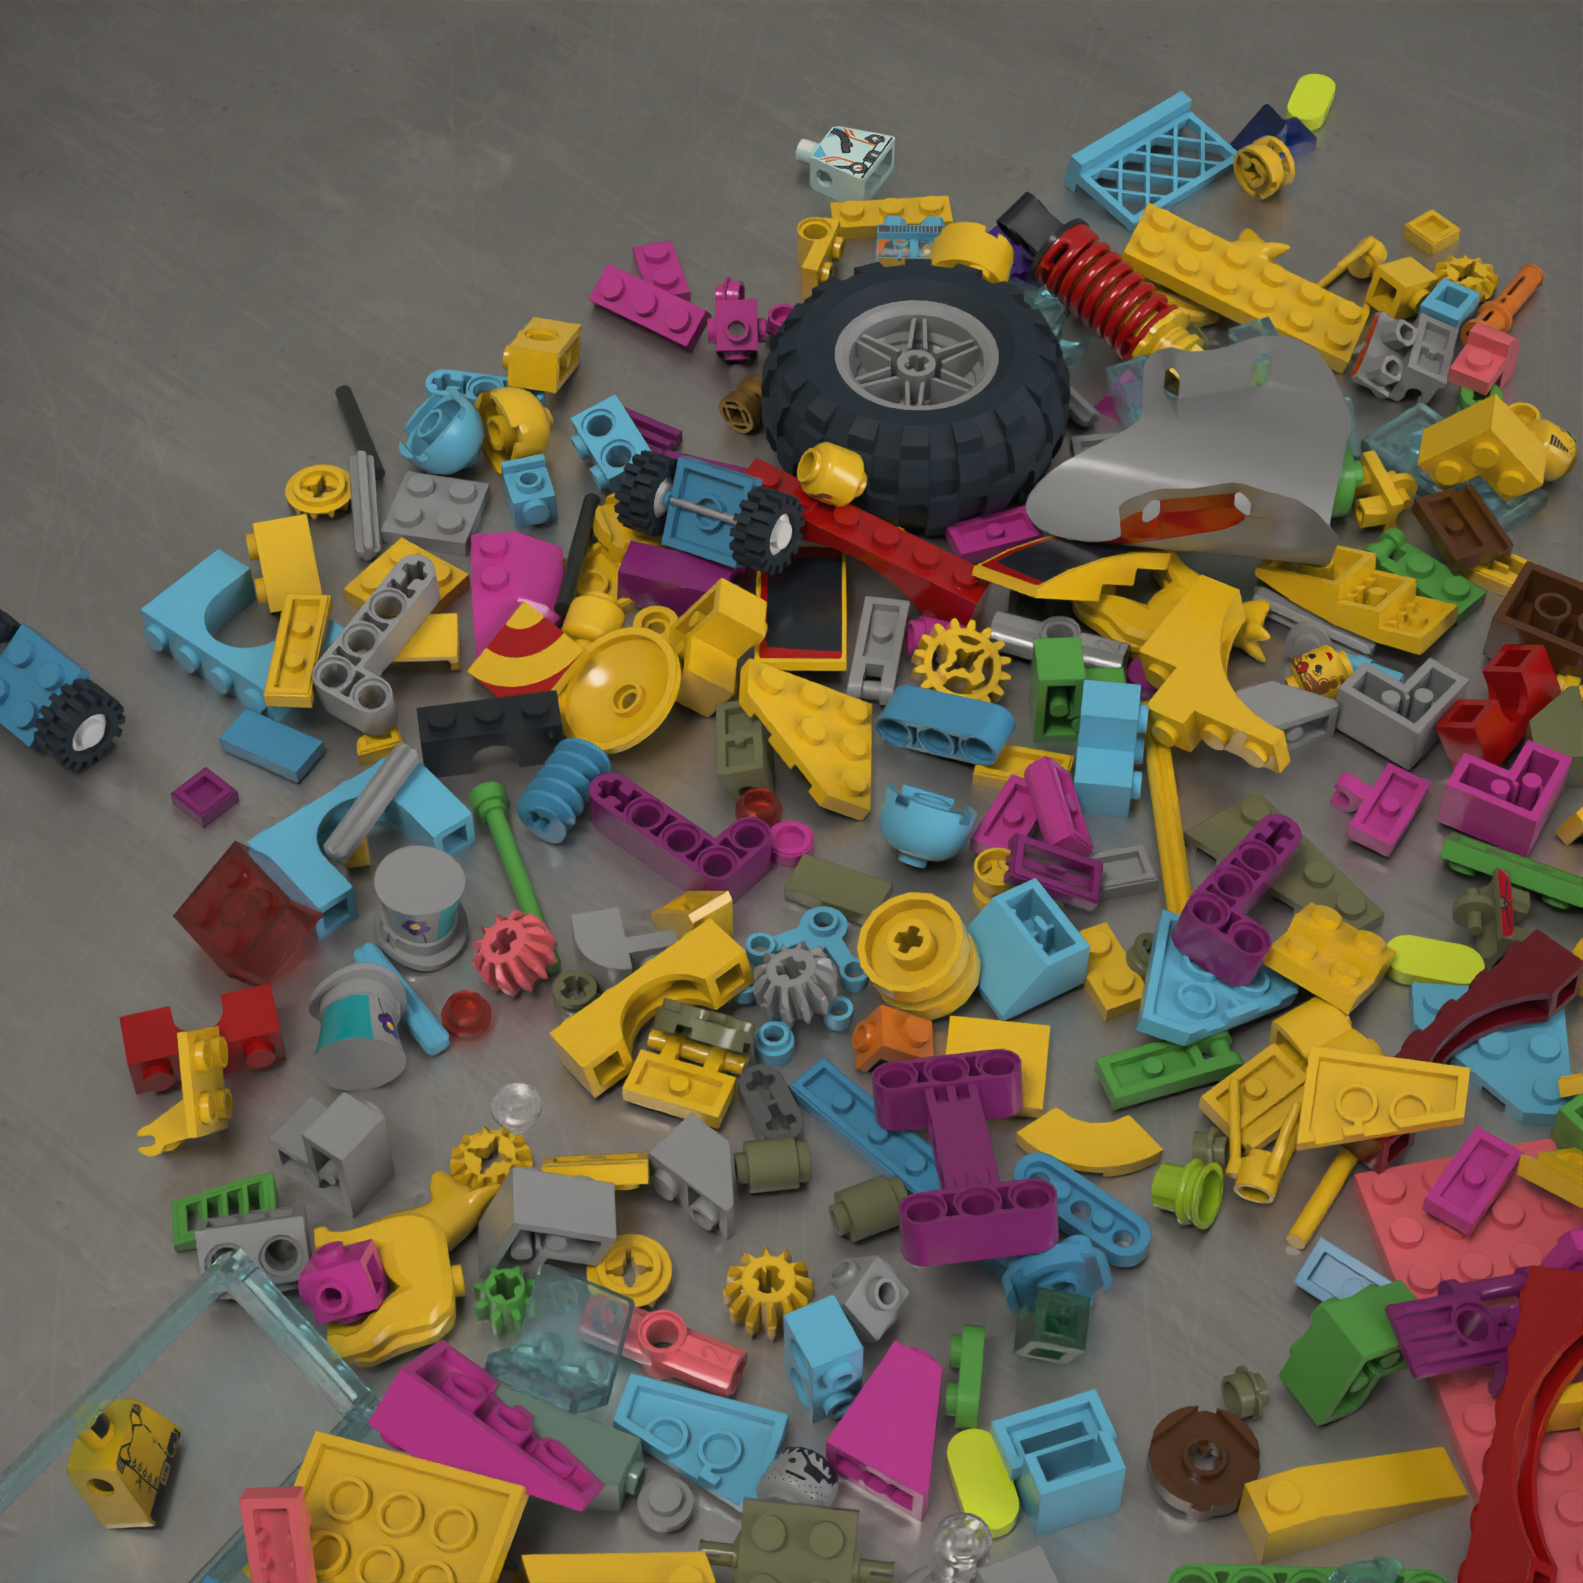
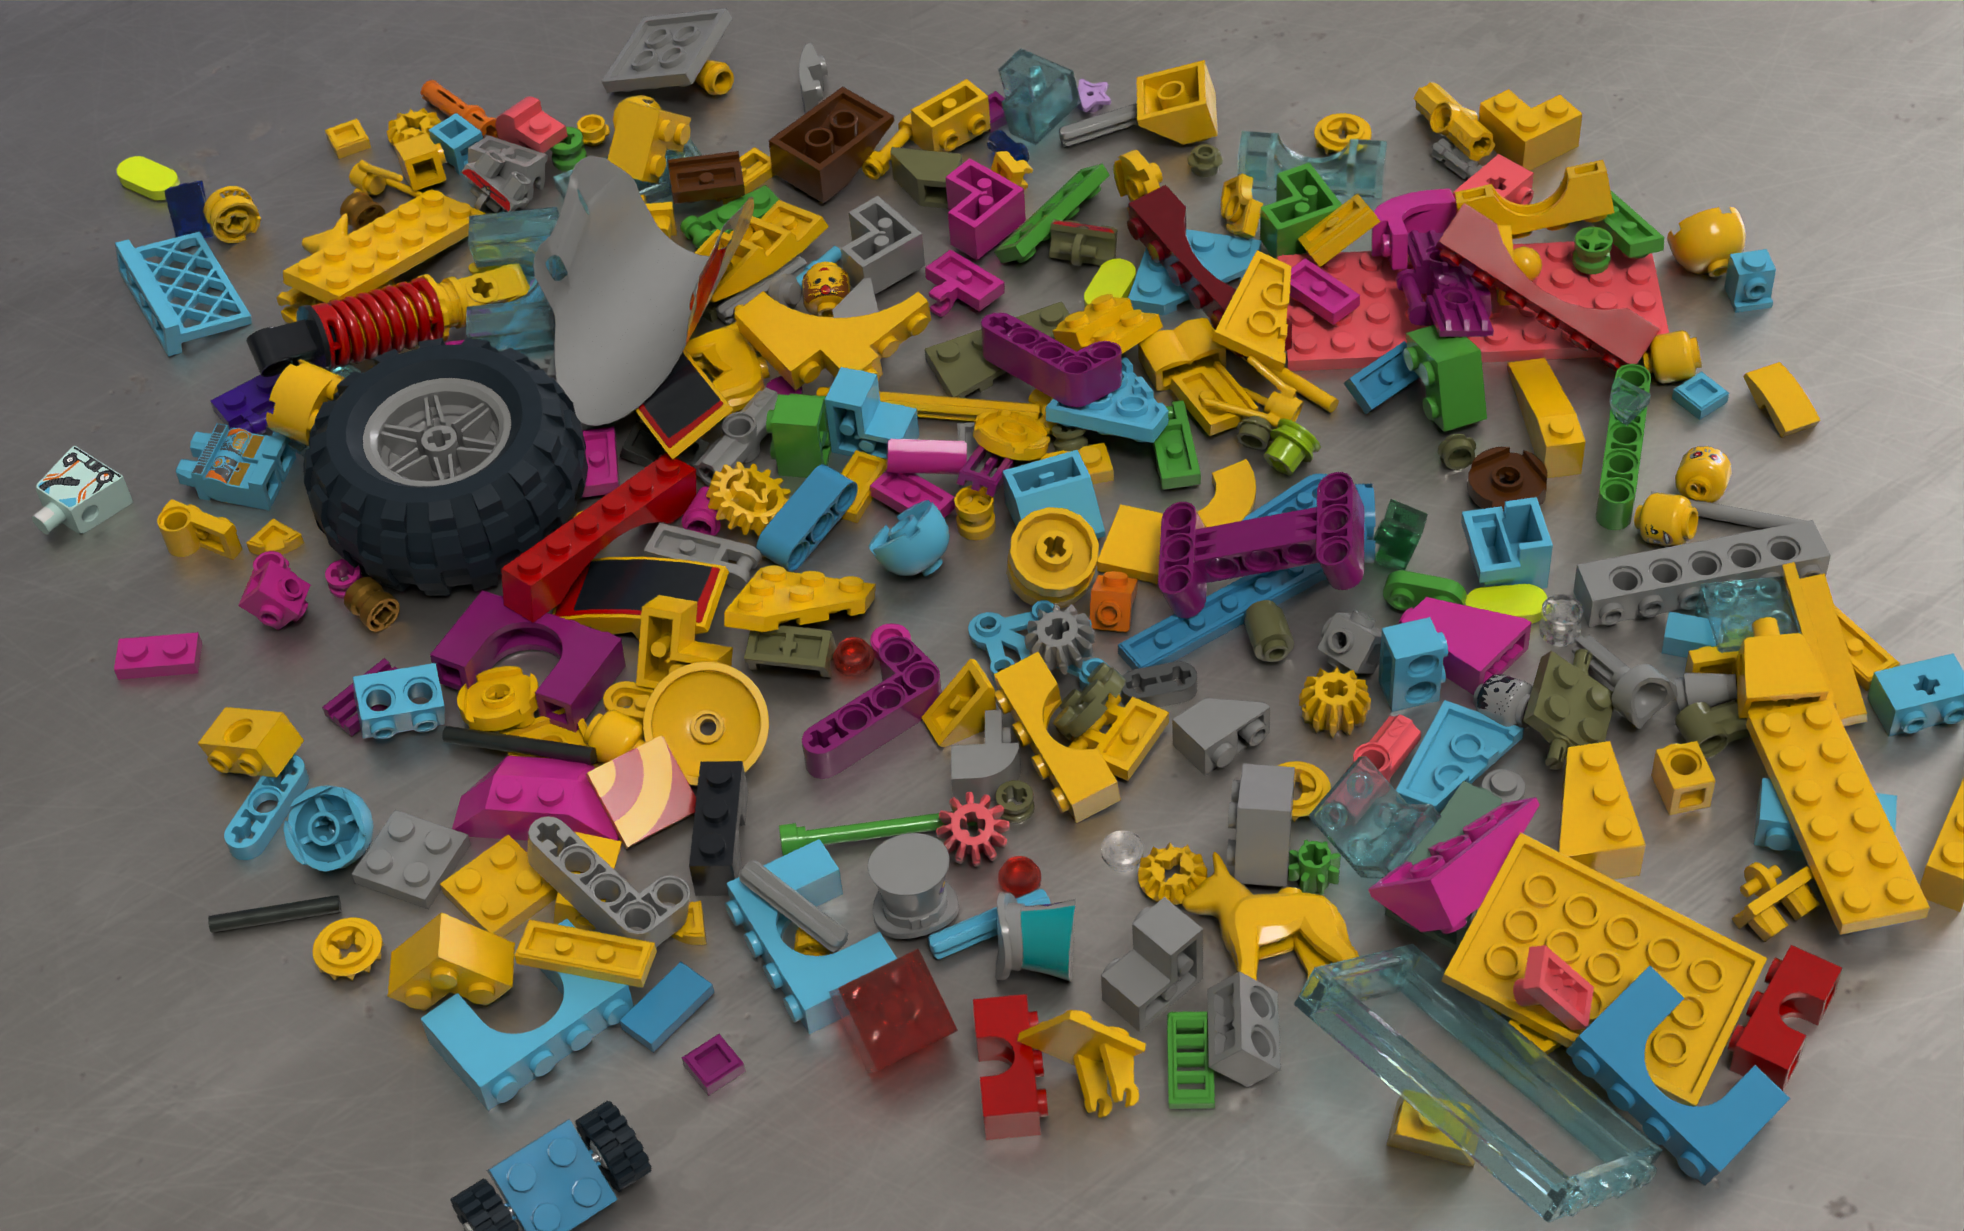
camera: 75 degrees left, 0 degrees up
dark pink brick [298,1239,390,1325] -> none
light grey axle [348,450,381,561] -> none
yellow cylinder [475,386,554,474] -> none
medium azure brick [501,454,558,529] -> none
dark azure piece [516,738,611,844] -> none
yellow plate [541,1152,650,1190] -> none
dark pink plate [588,264,712,352] -> none
plate [614,450,805,575] -> none
dark pink plate [715,277,745,300] -> none
olive brick [734,1136,812,1194] -> none
olive tile [784,853,893,925] -> none
yellow head [797,442,867,507] -> none
yellow plate [830,195,953,240] -> none
red arch [1435,644,1561,771] -> none
none -> pearl gold wheel [340,191,386,231]
none -> yellow tile [973,409,1050,461]

